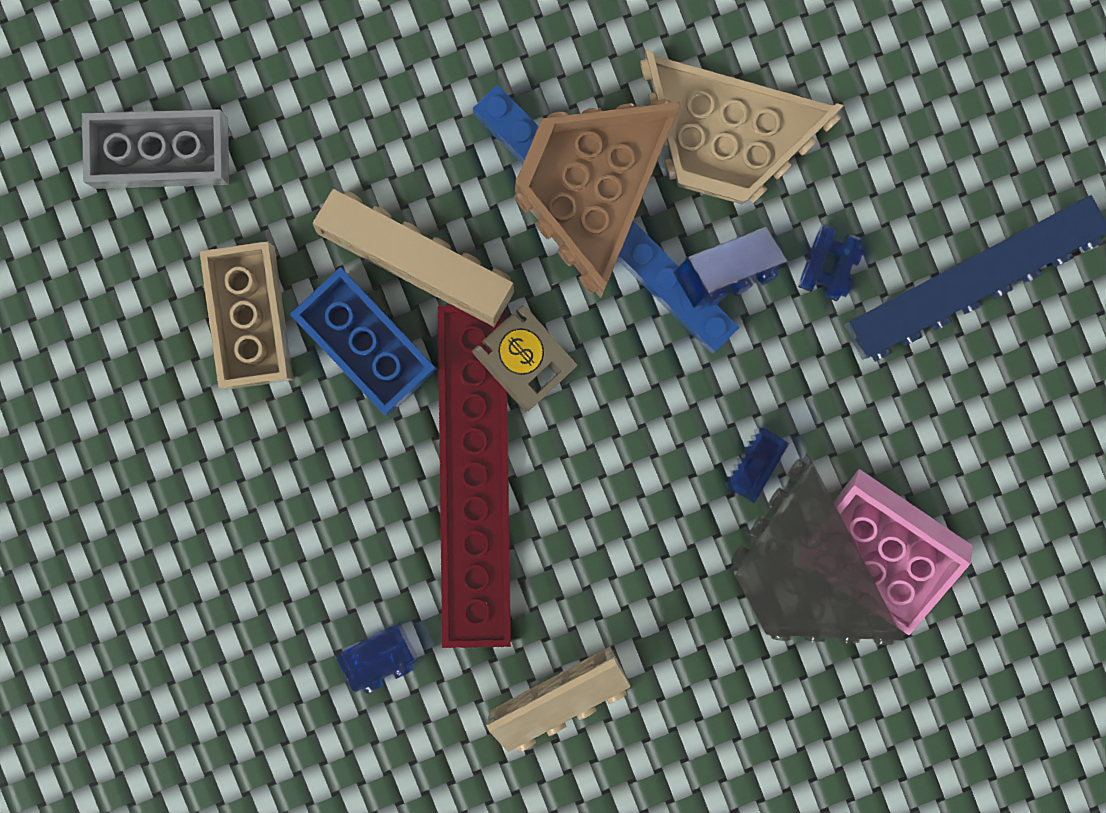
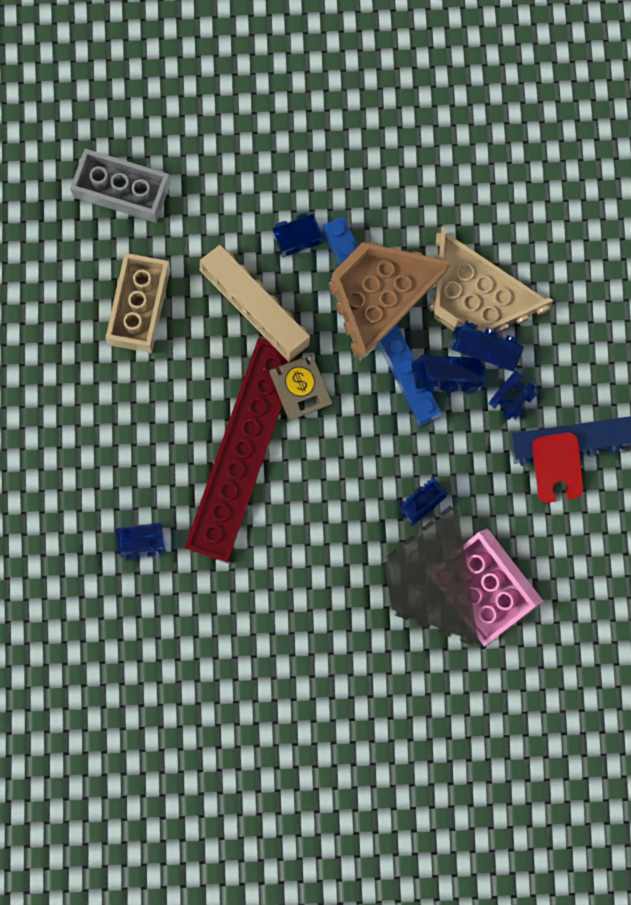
camera: 20 degrees right, 10 degrees down
blue brick [290,267,438,416] -> none
tan slope [486,647,631,752] -> none
none -> clear blue brick [272,213,323,258]
none -> clear blue brick [448,319,524,372]
none -> red piece [532,432,583,503]

